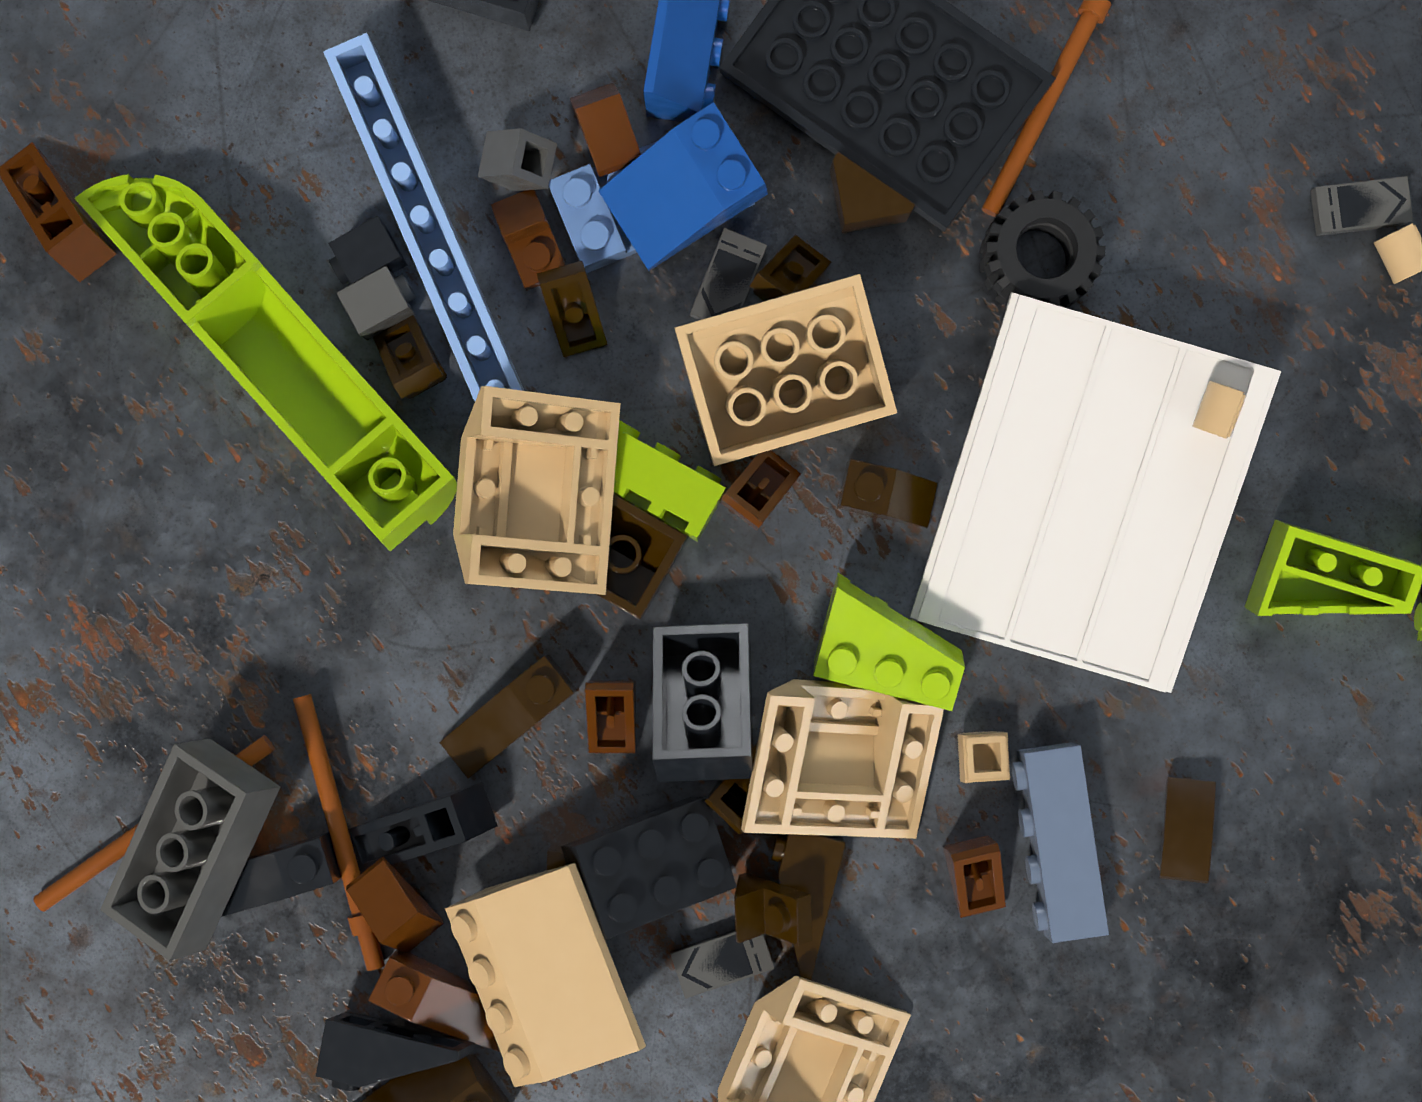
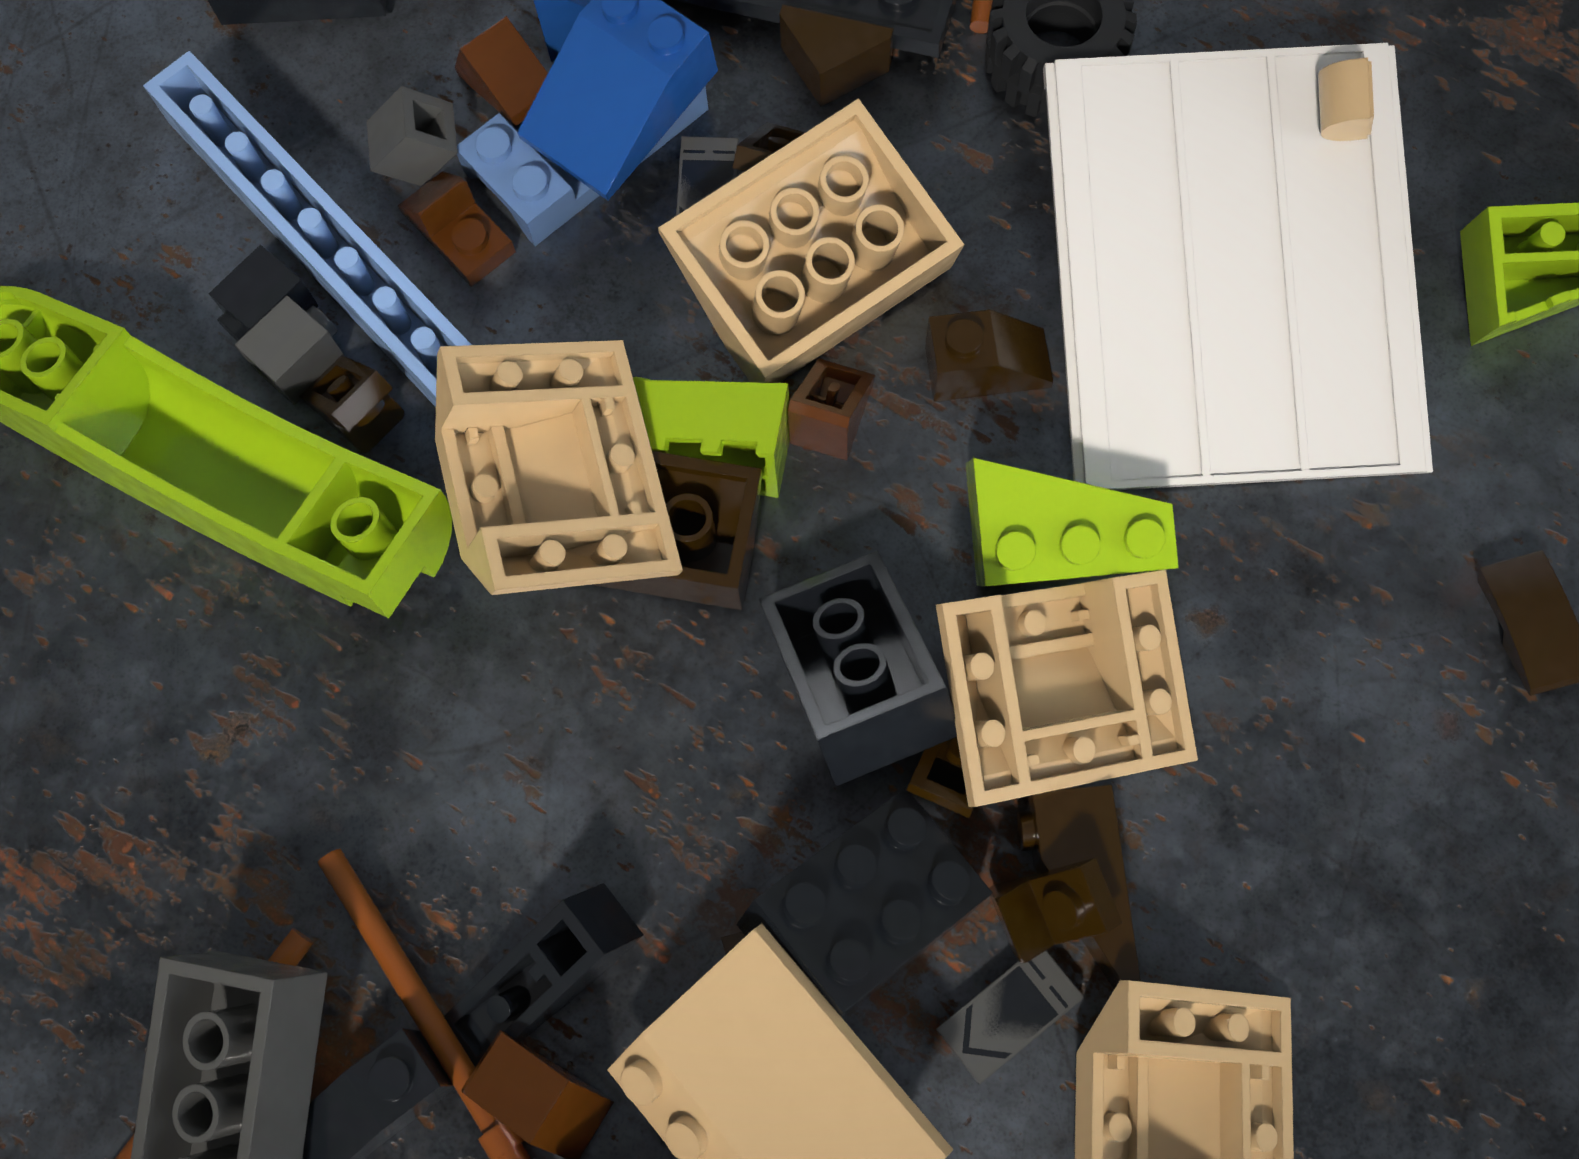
camera: 15 degrees left, 15 degrees down
dark brown slope [439,655,578,779] -> none
dark brown slope [537,260,608,357] -> none
reddish brown slope [585,680,636,753] -> none
reddish brown slope [943,835,1006,918] -> none
tan brick [958,731,1010,783] -> none
sand blue brick [1011,742,1109,943] -> none

